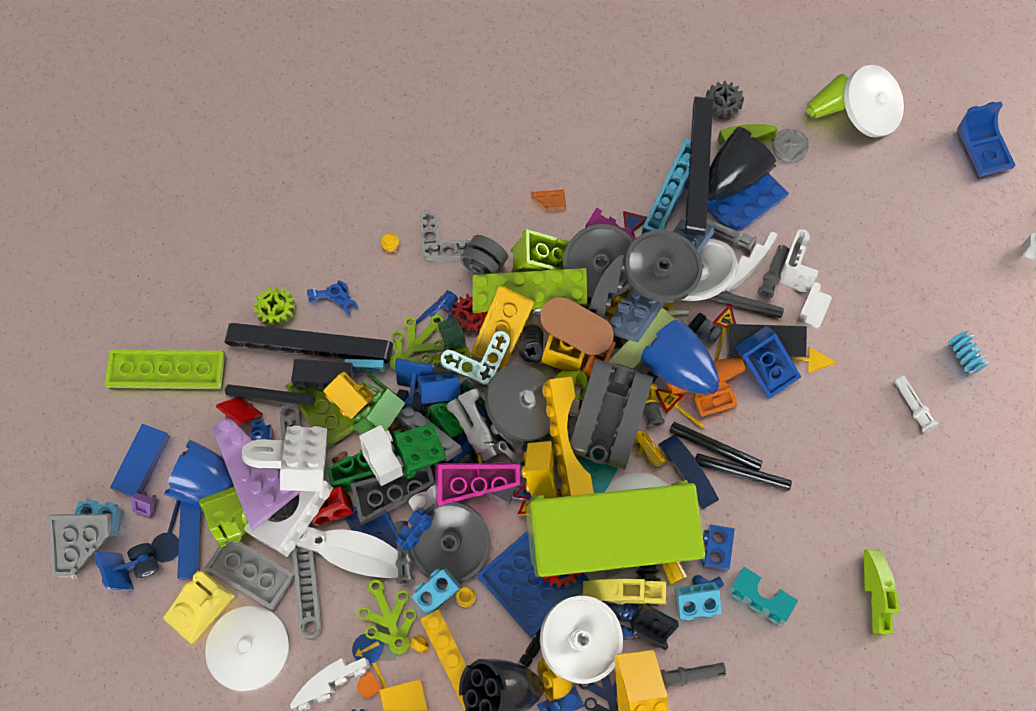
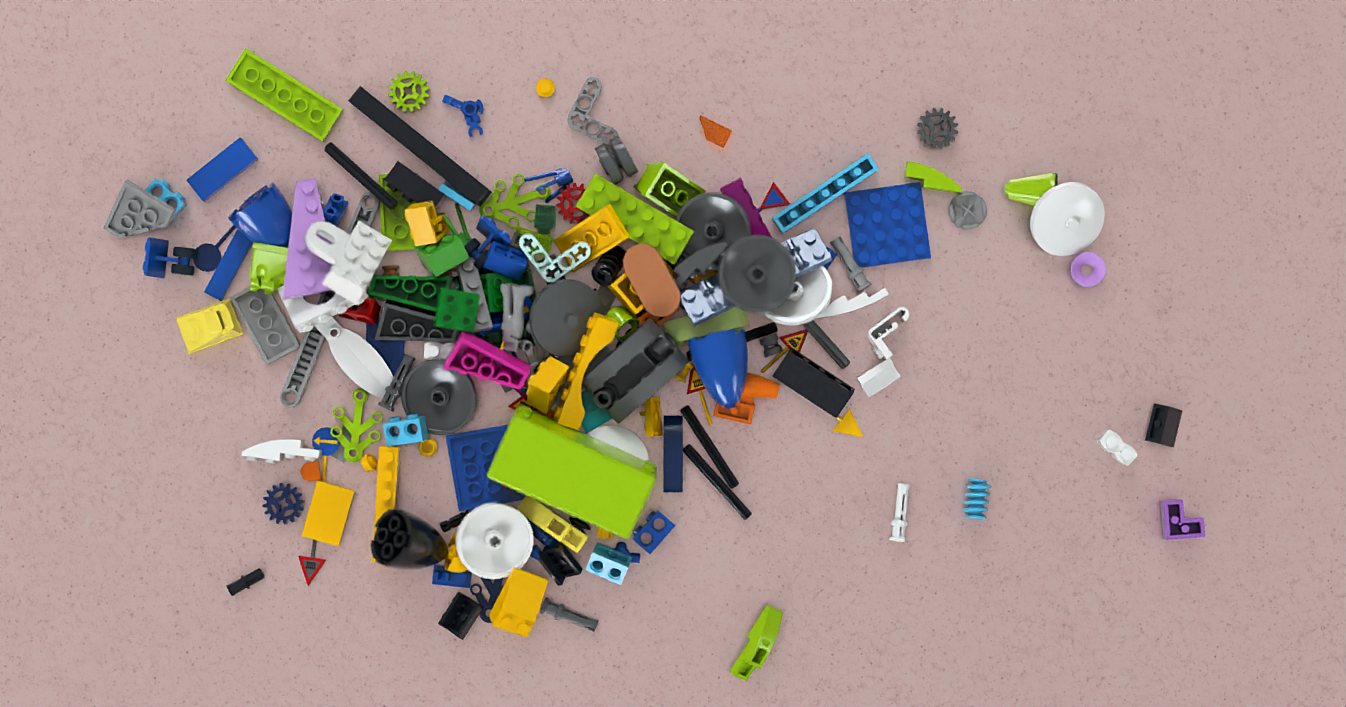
camera: 25 degrees right, 20 degrees up
medium lavender tile [132,491,156,517] -> none
white dish [205,606,290,692] -> none
red piece [216,397,263,425] -> none
white brick [359,425,404,486] -> none
blue hinge [396,508,434,550] -> none
dark grey bush [644,403,665,428] -> none
black beam [685,96,713,236] -> none
black cylinder [708,127,777,201] -> none
teal arch [729,567,799,625] -> none
blue slope [735,325,801,399] -> none
dark grey pin [757,245,789,299] -> none
blue bracket [957,101,1015,177] -> none
none -> lavender piece [1071,252,1106,287]

